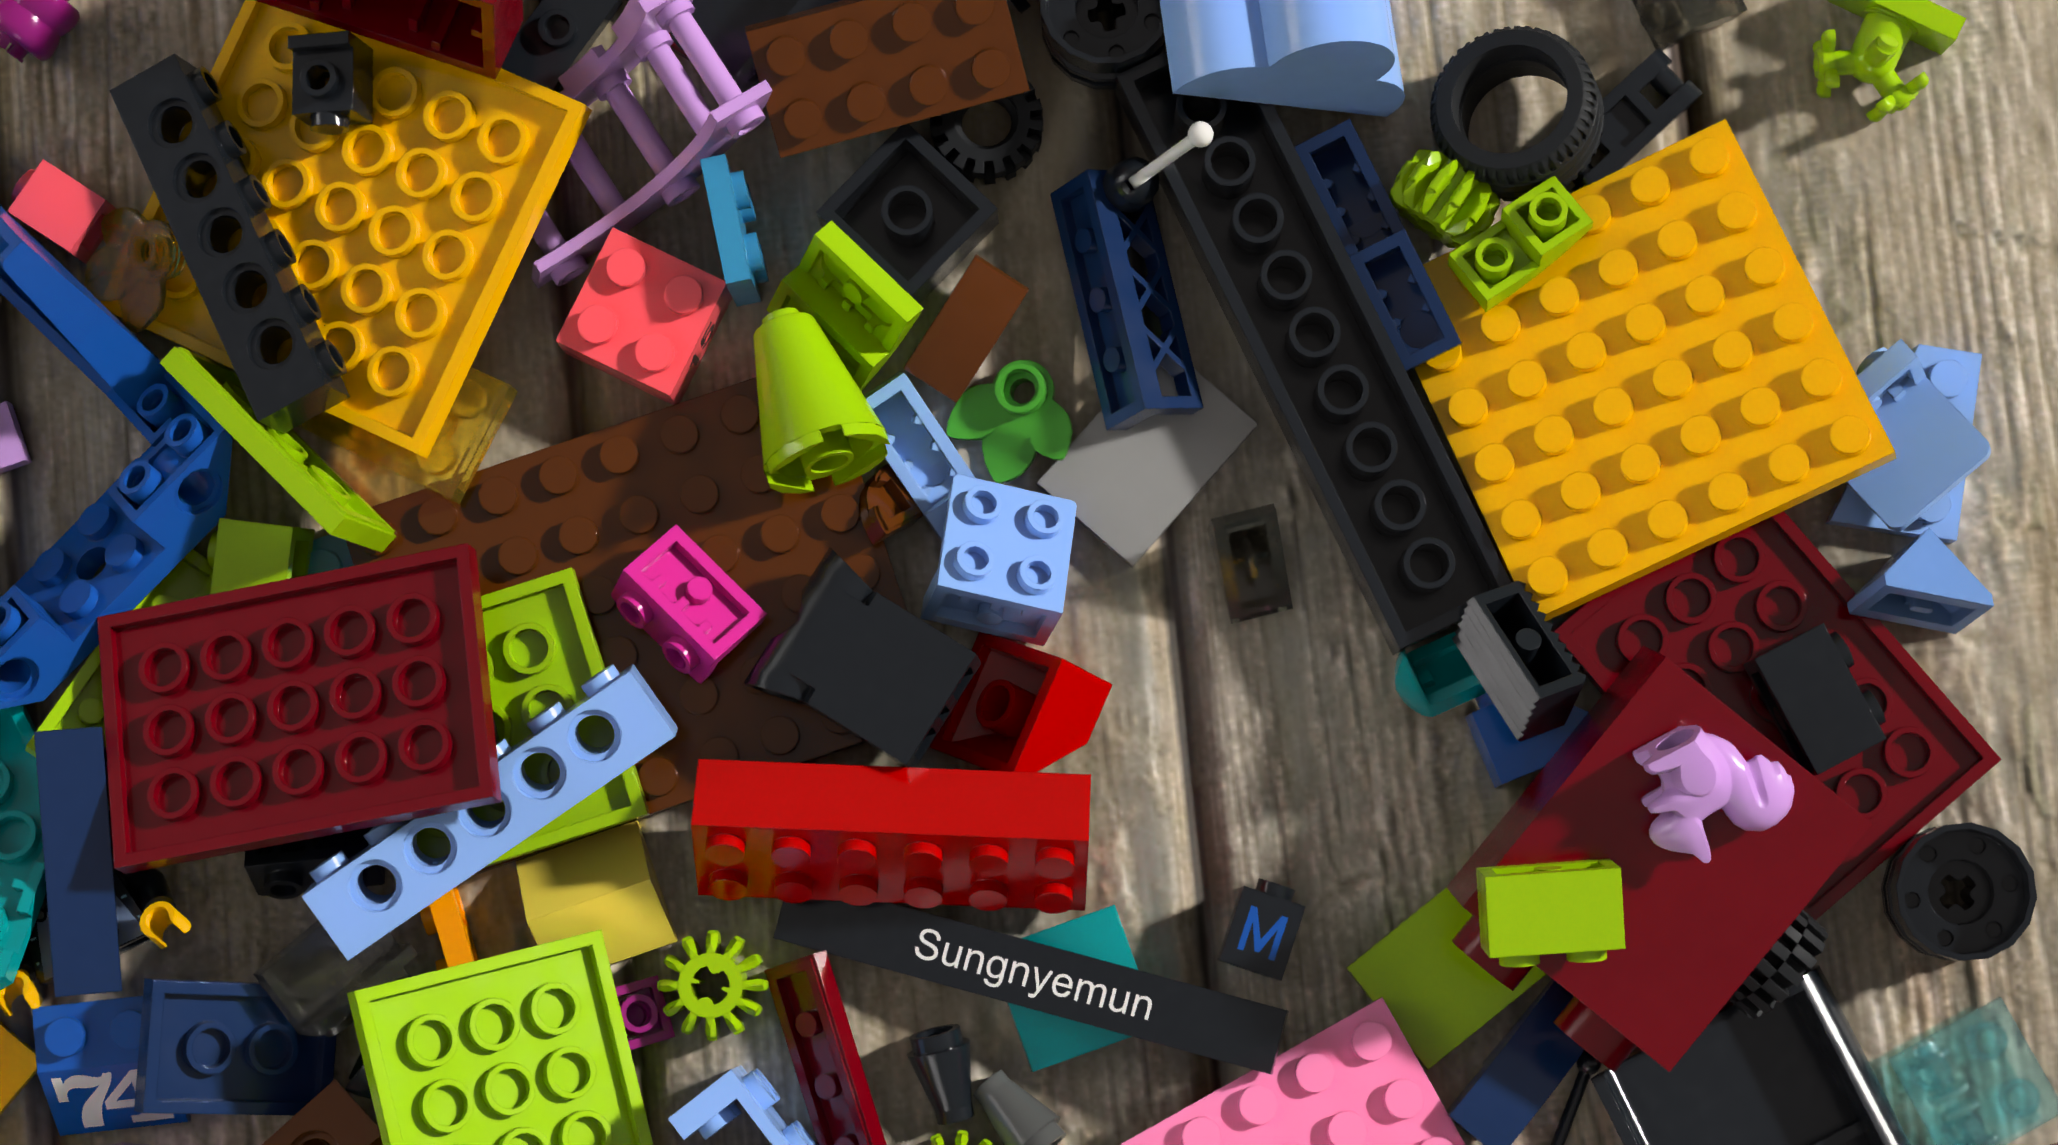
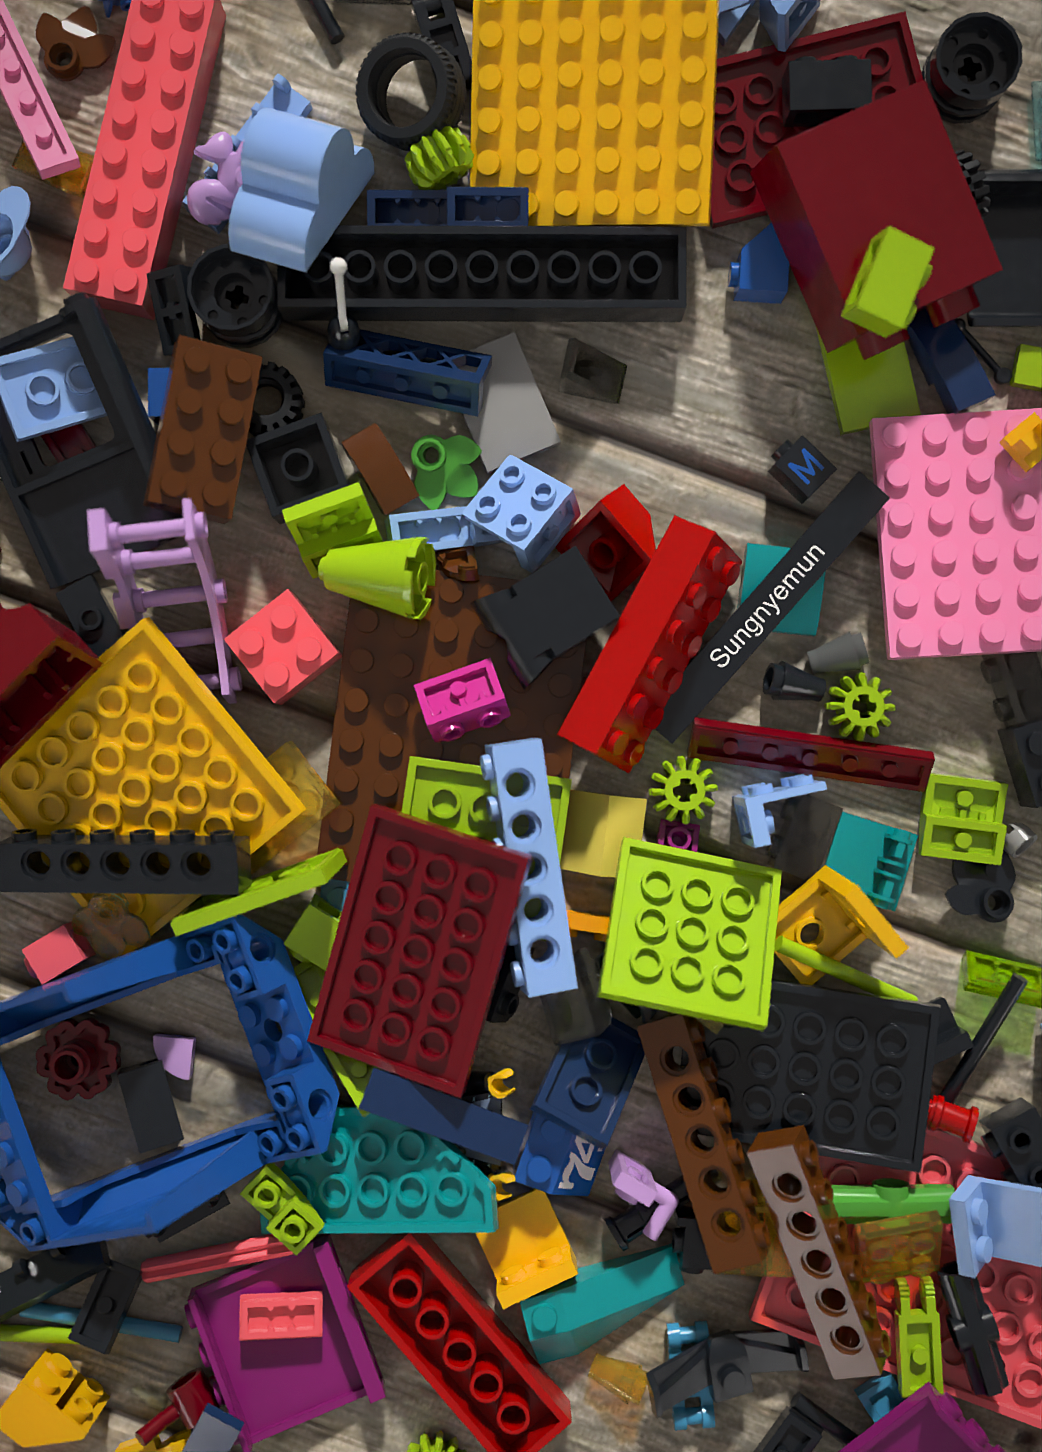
camera: 70 degrees left, 5 degrees up
black brick [288,31,373,135] -> none
dark azure plate [700,154,769,307] -> none
teal plate [1394,632,1486,717] -> none
lime slope [1448,176,1593,312] -> none
black brick [1452,581,1587,741] -> none
lavender animal [1632,725,1795,863] -> none

